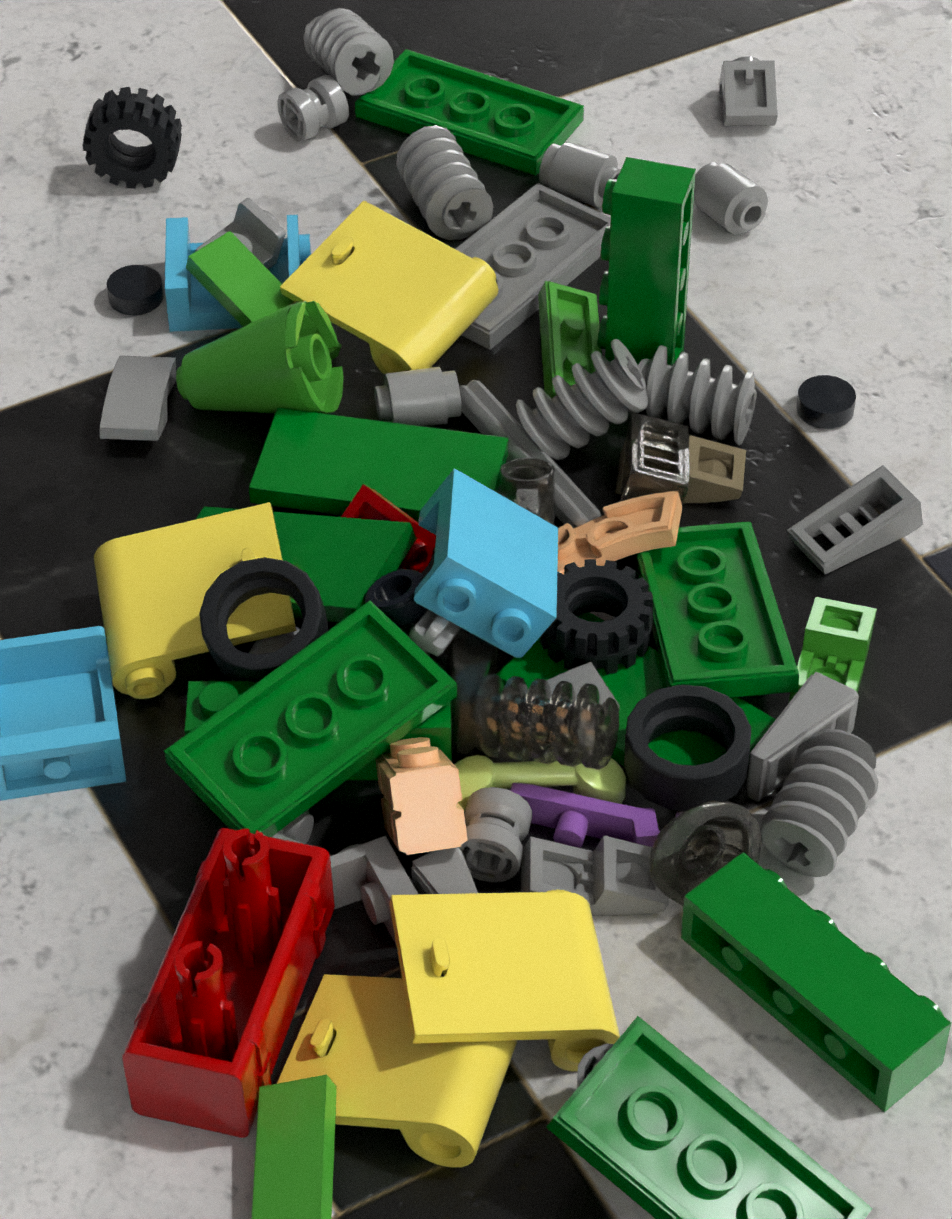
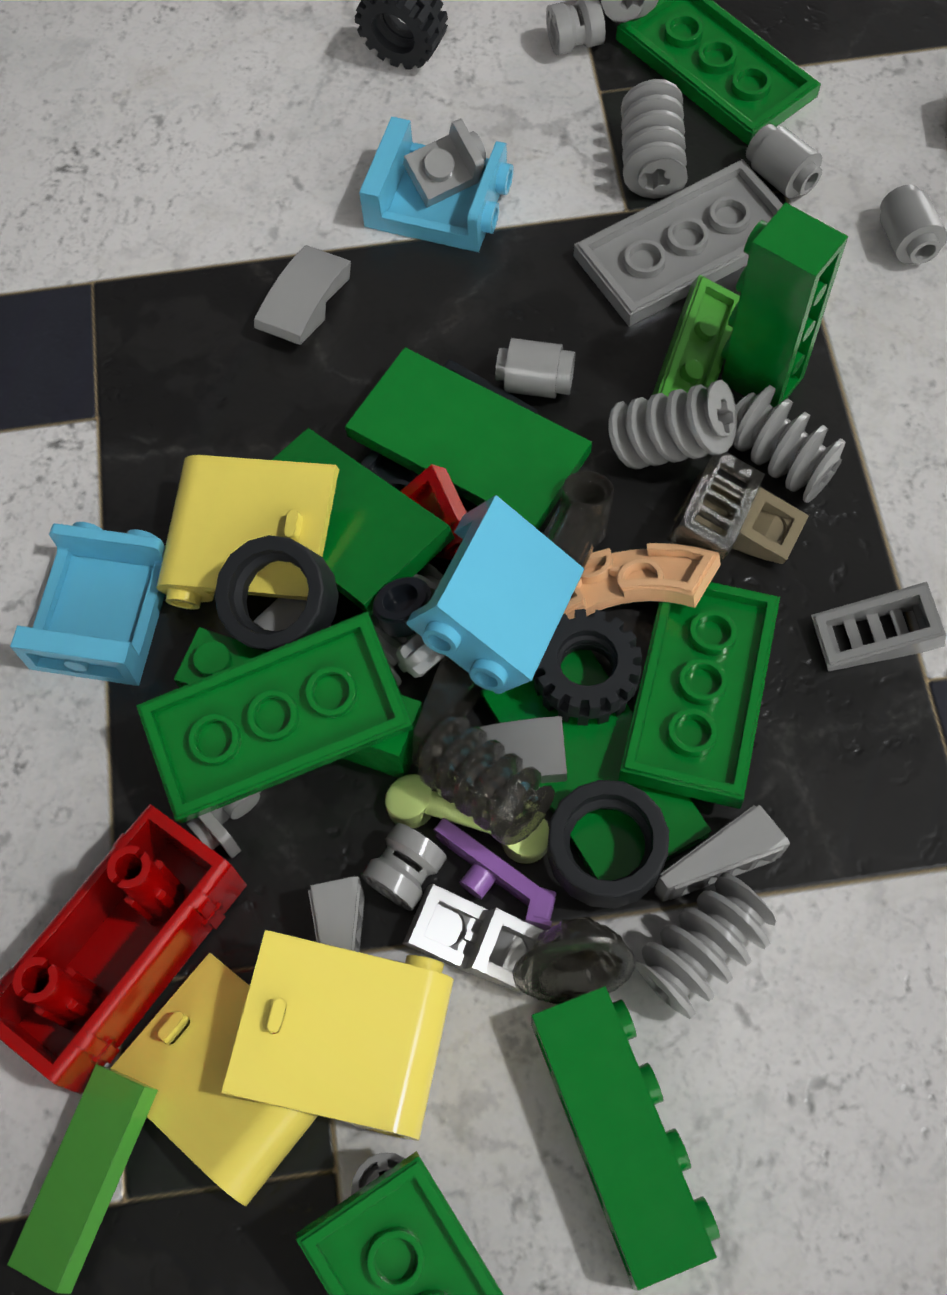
camera: 25 degrees right, 20 degrees up
black tile [107,265,164,315] -> none
bright green cone [176,301,344,414] -> none
bright green tile [186,231,342,360] -> none
light yellow door [280,200,499,374] -> none
light grey bracket [330,836,418,944] -> none
light nougat brick [376,738,468,855] -> none
light grey axle [459,380,601,528] -> none
bright green slope [788,597,877,704] -> none
black tile [796,375,856,429] -> none

